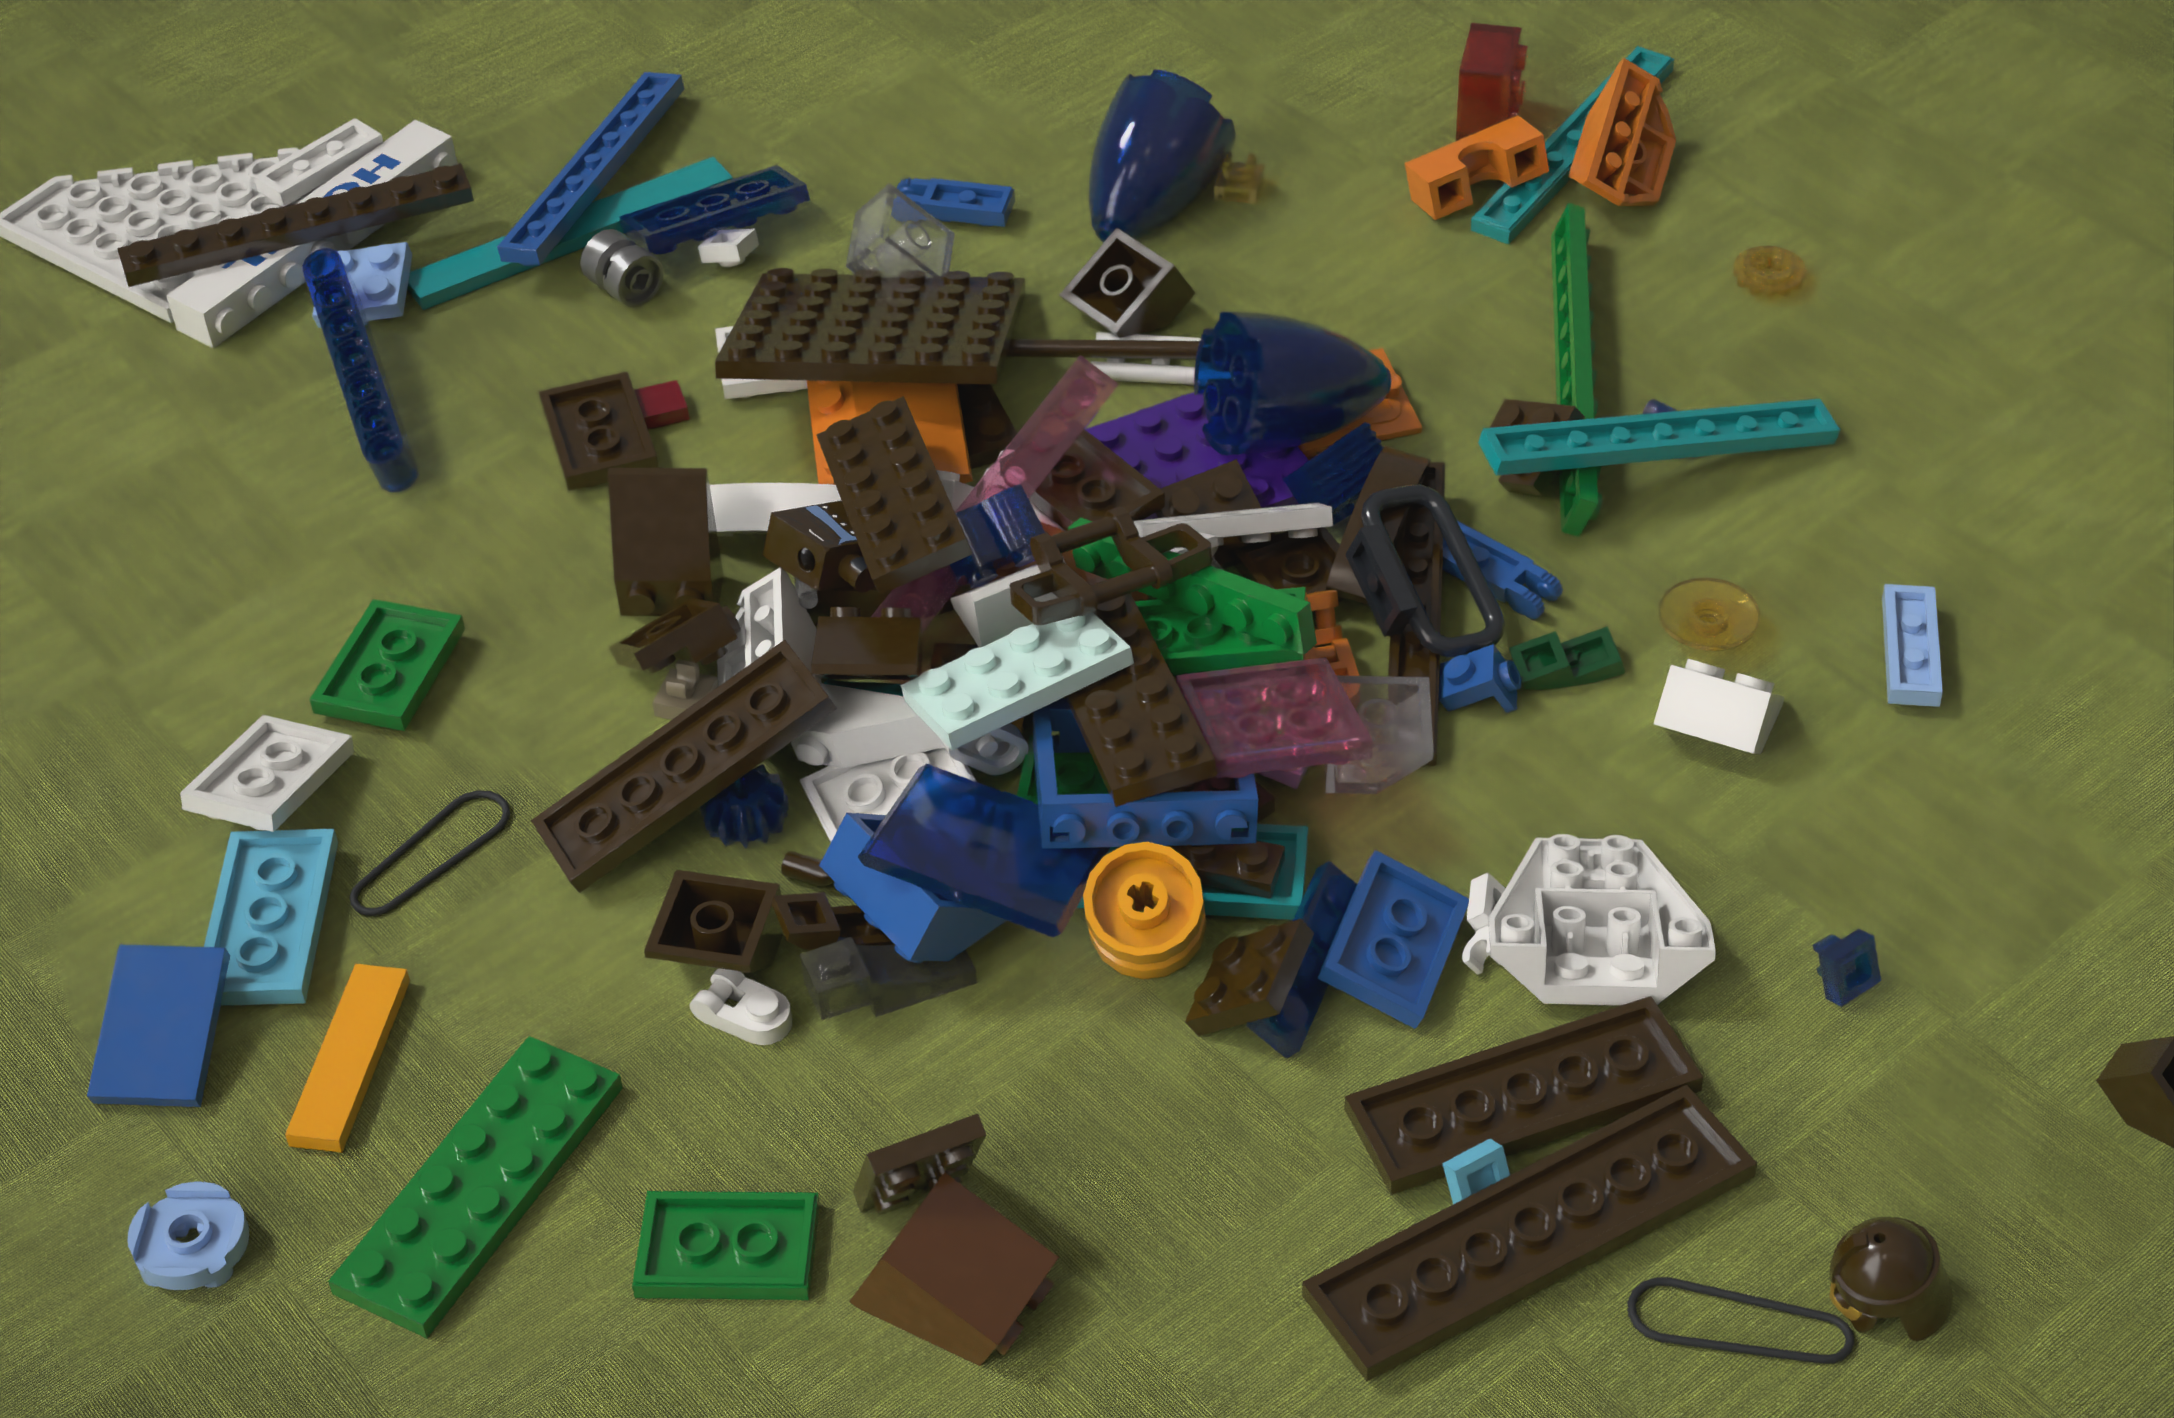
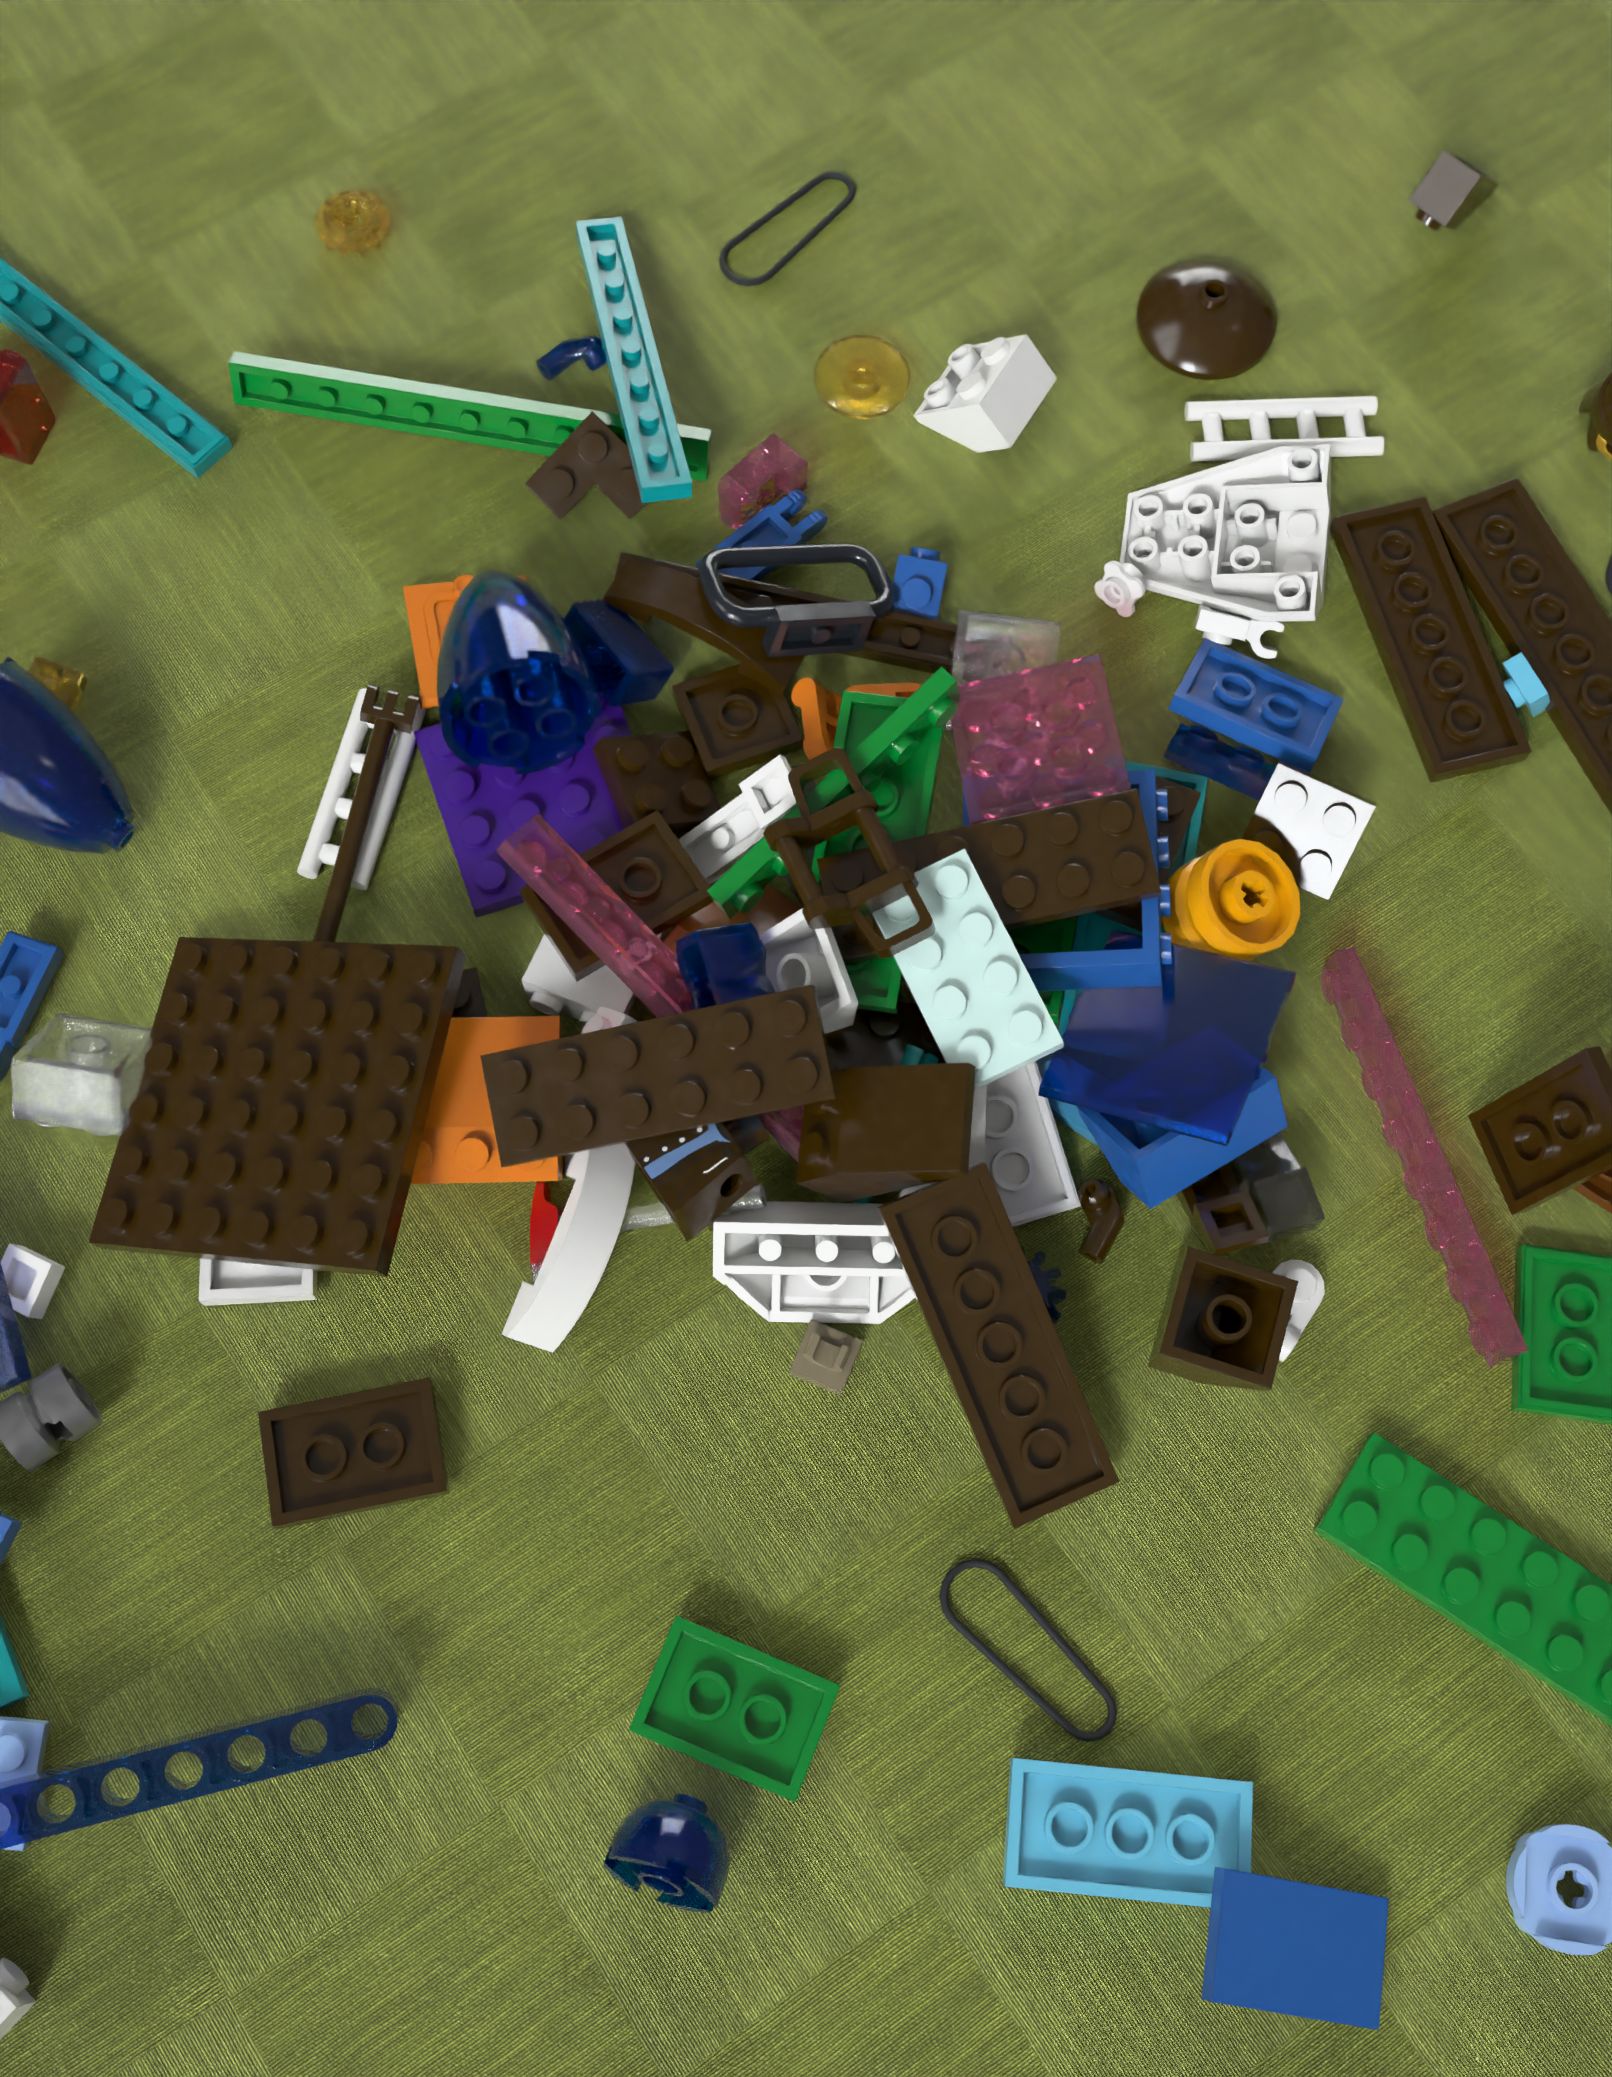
camera: 90 degrees left, 25 degrees up
white plate [180,715,354,832] -> none
light orange tile [285,963,410,1153] -> none
dark brown slope [608,468,724,616] -> none
dark brown plate [608,598,741,673] -> none
dark red tile [634,380,690,429] -> none
dark brown slope [1059,228,1196,338] -> none
white plate [1133,503,1333,546] -> none
orange arch [1405,115,1549,220] -> none
dark green slope [1509,626,1626,690] -> none
orange wedge [1569,58,1676,206] -> none
tile [1813,928,1881,1007] -> none
light blue plate [1882,584,1943,707] -> none
none -> clear blue cylinder [603,1794,731,1913]
none -> clear pink leg [718,433,808,529]
none -> black piece [719,171,855,286]
none -> white plate [1094,561,1146,617]
none -> dark brown dish [1136,258,1277,380]
none -> white bar [1184,396,1384,462]
none -> clear pink plate [1321,947,1528,1368]

